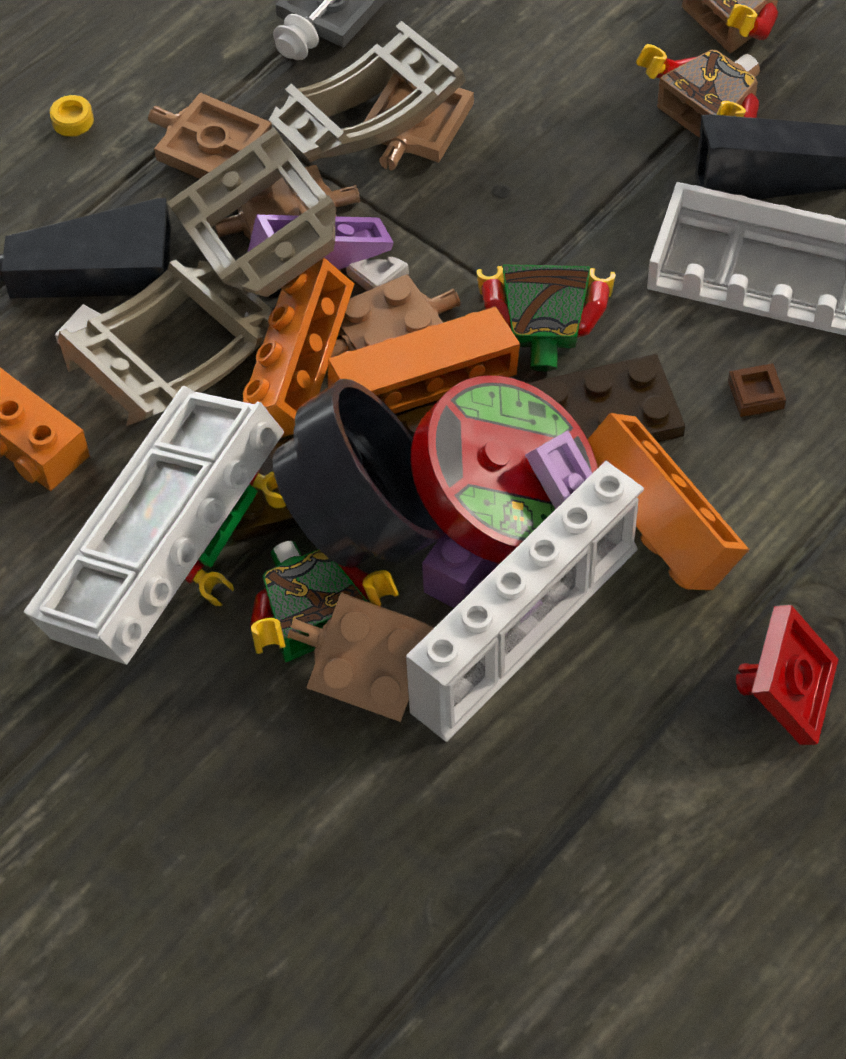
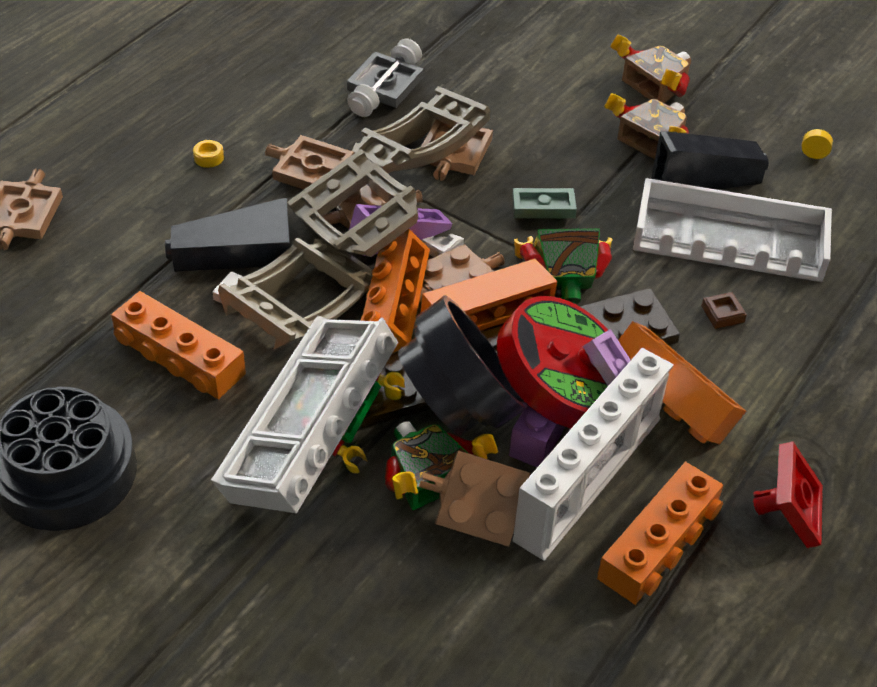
camera: 10 degrees left, 10 degrees down
none -> sand green plate [512,188,577,219]
none -> orange brick [597,461,724,605]

